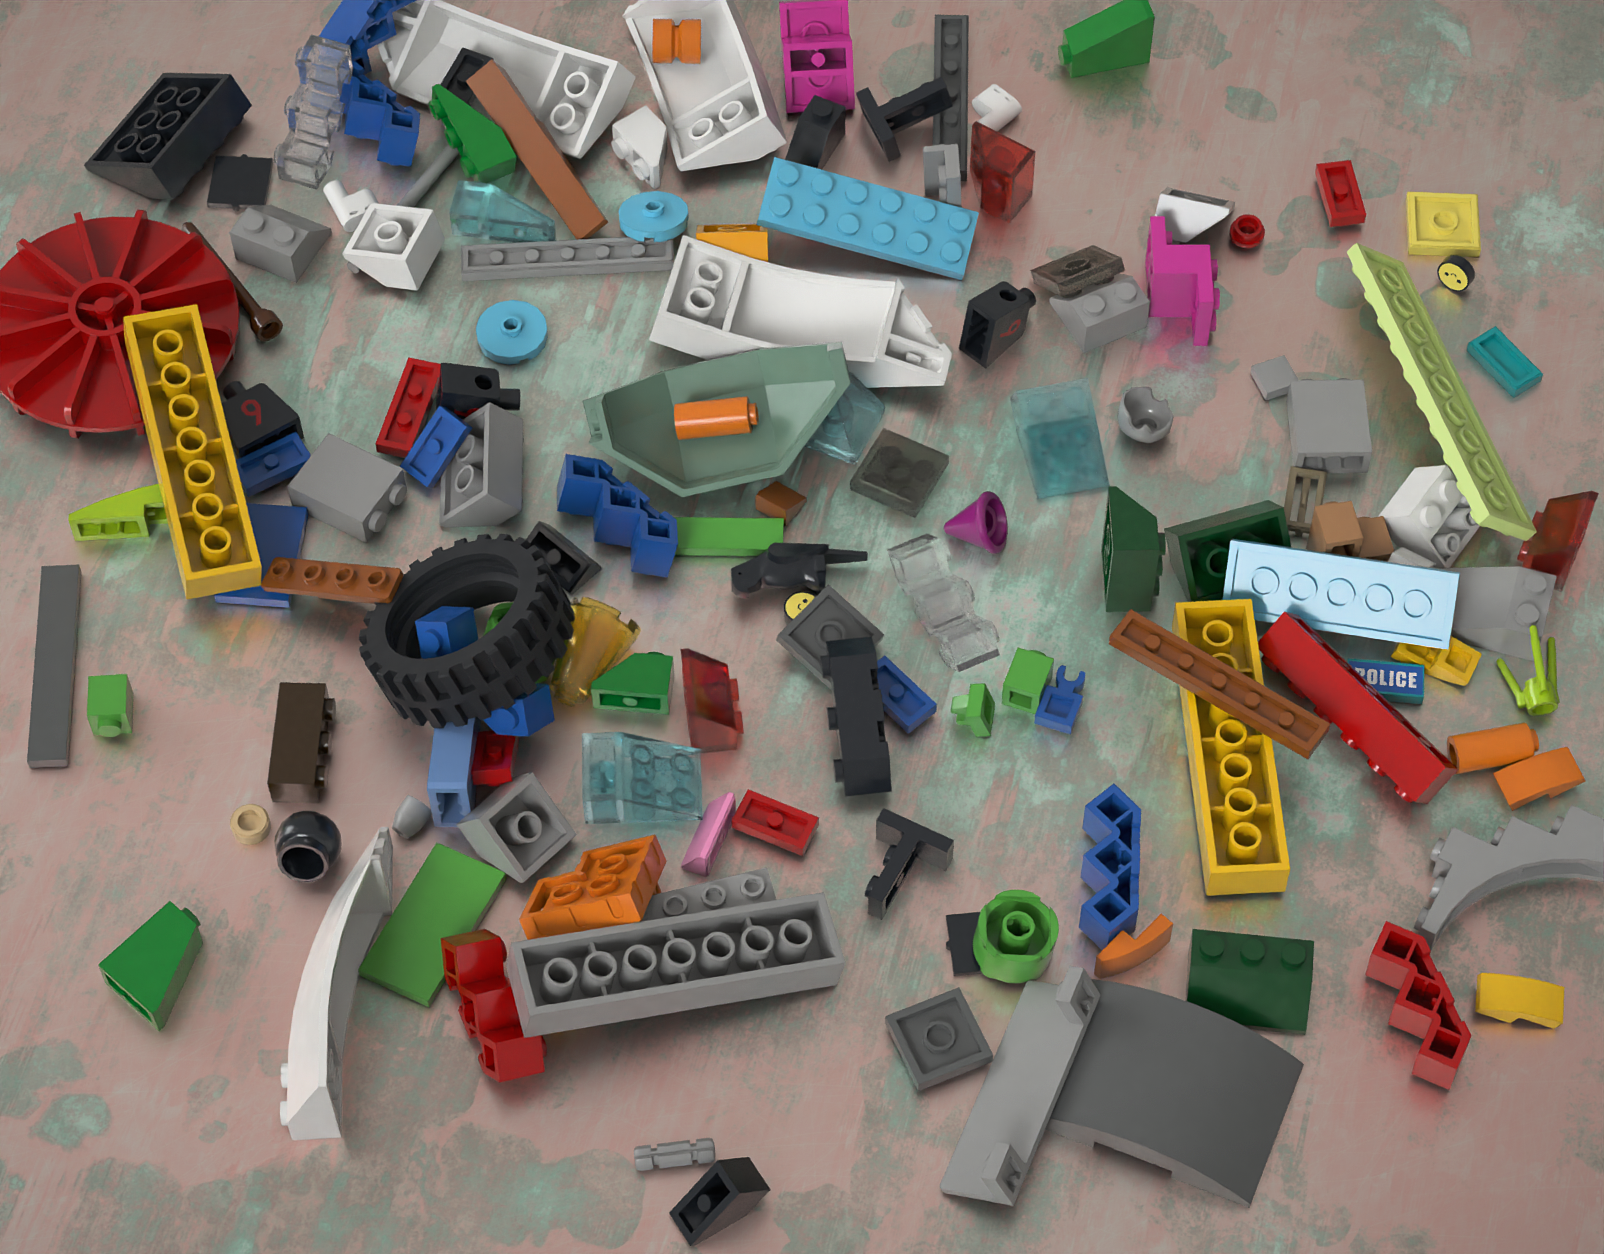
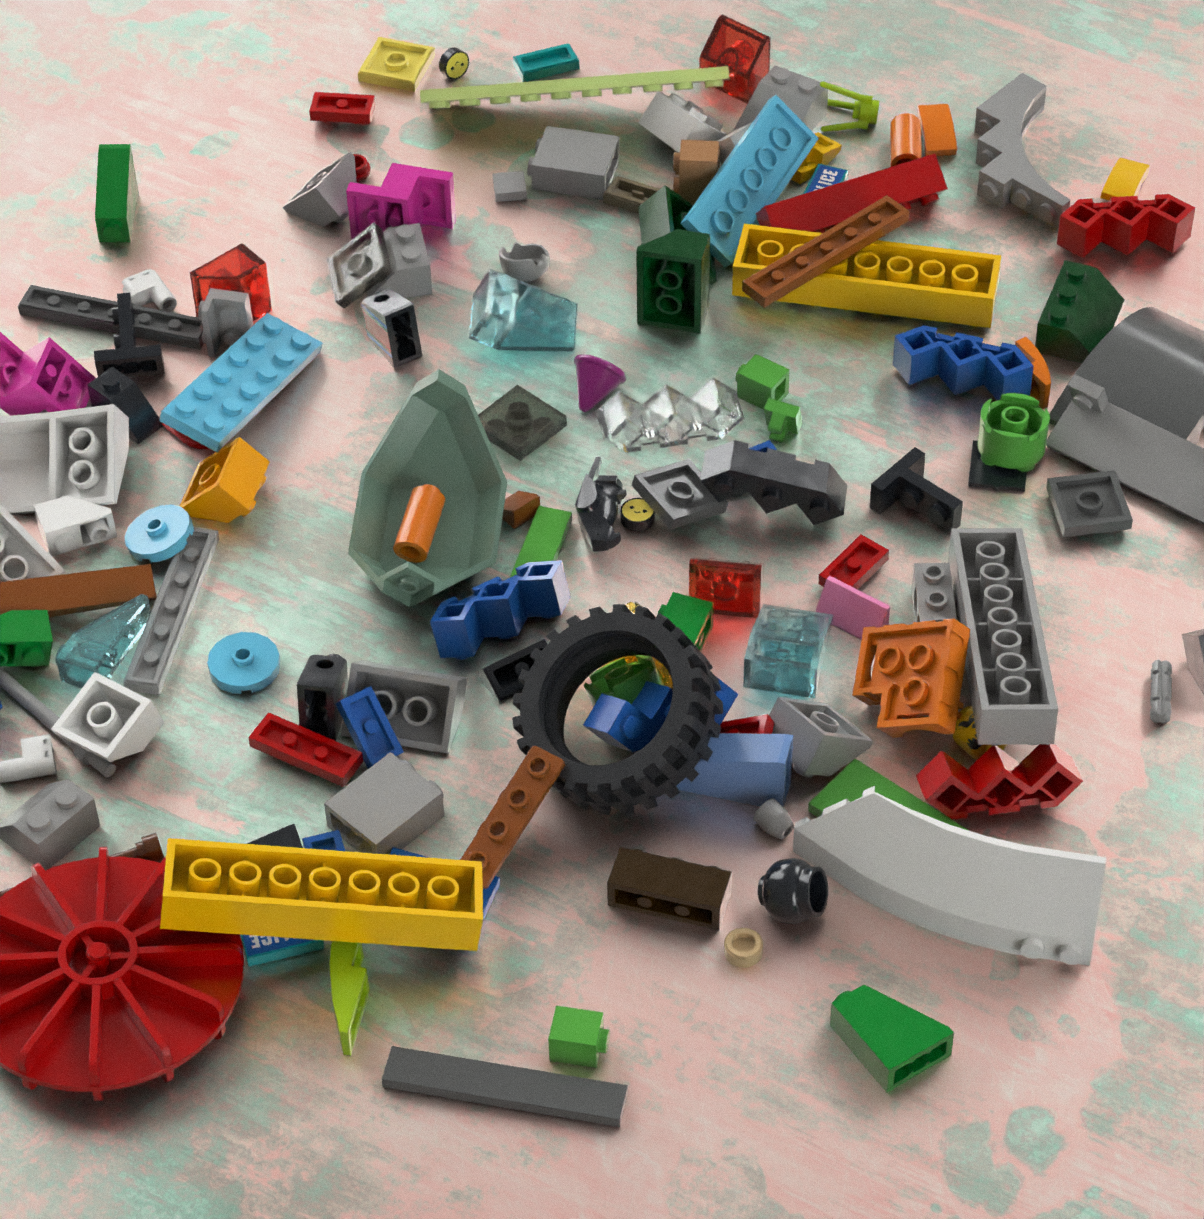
camera: 75 degrees left, 10 degrees down
white slope [649,235,952,388] -> none
blue plate [1034,665,1085,735] -> none

